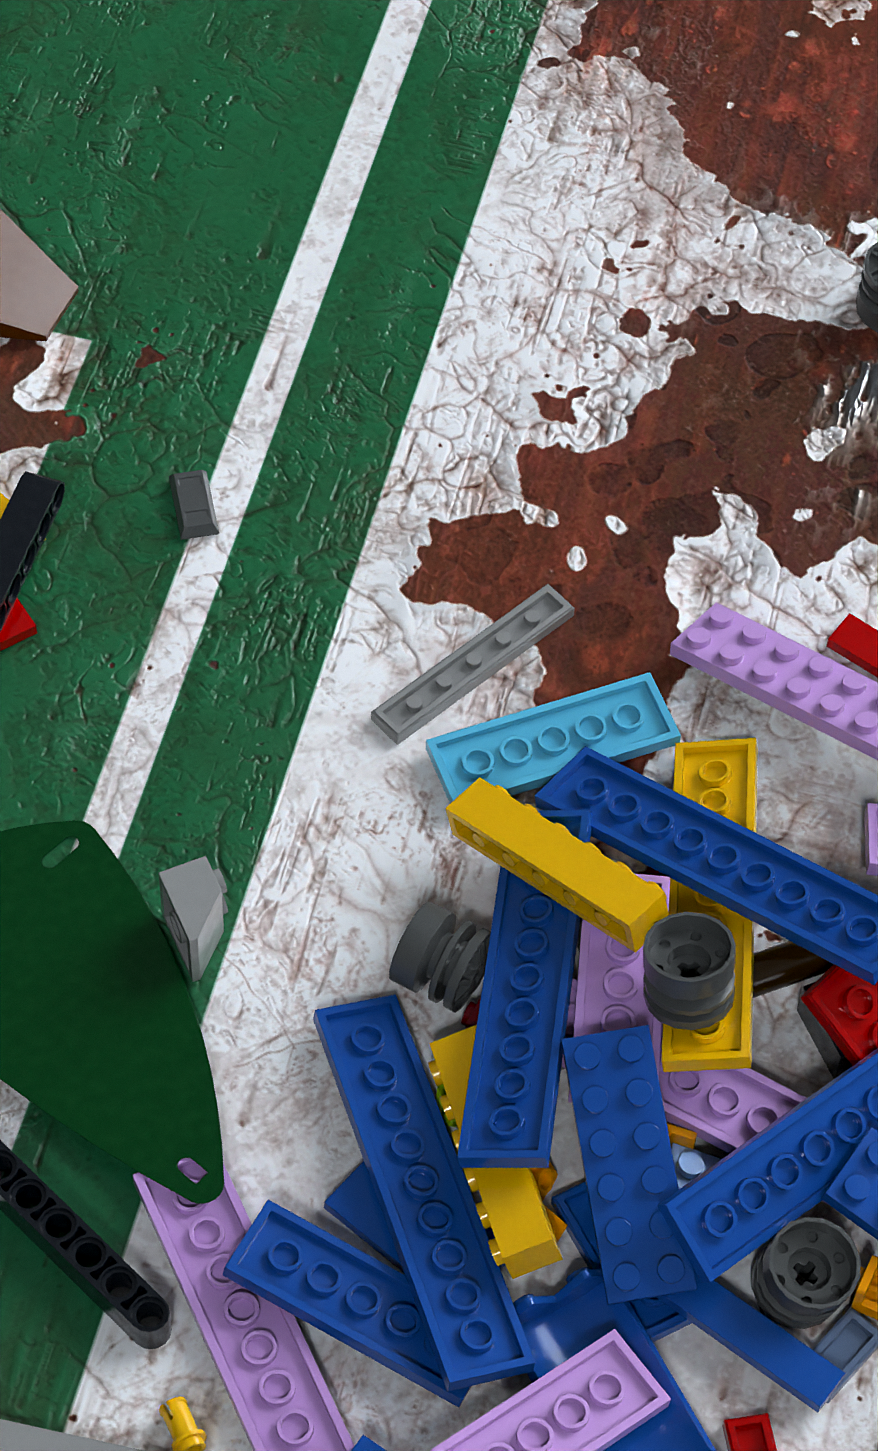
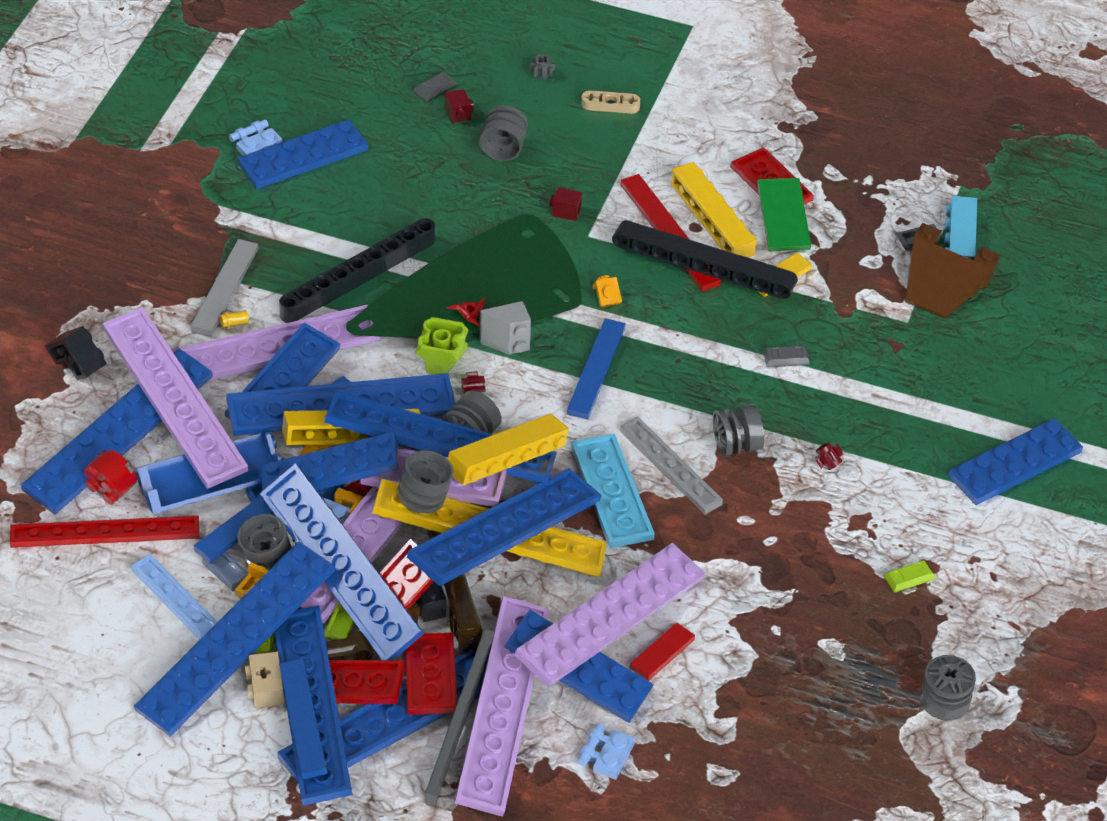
camera: 95 degrees right, 10 degrees down
none -> lime piece [415,317,468,375]
none -> red piece [446,297,485,327]
none -> dark red gear [461,371,486,394]
none -> blue tile [567,318,626,420]
none -> light orange bracket [592,275,622,307]
none -> dark grey wheel [713,403,764,457]
none -> dark red gear [815,442,843,470]
none -> lime tile [883,560,936,593]
none -> blue plate [948,418,1083,505]

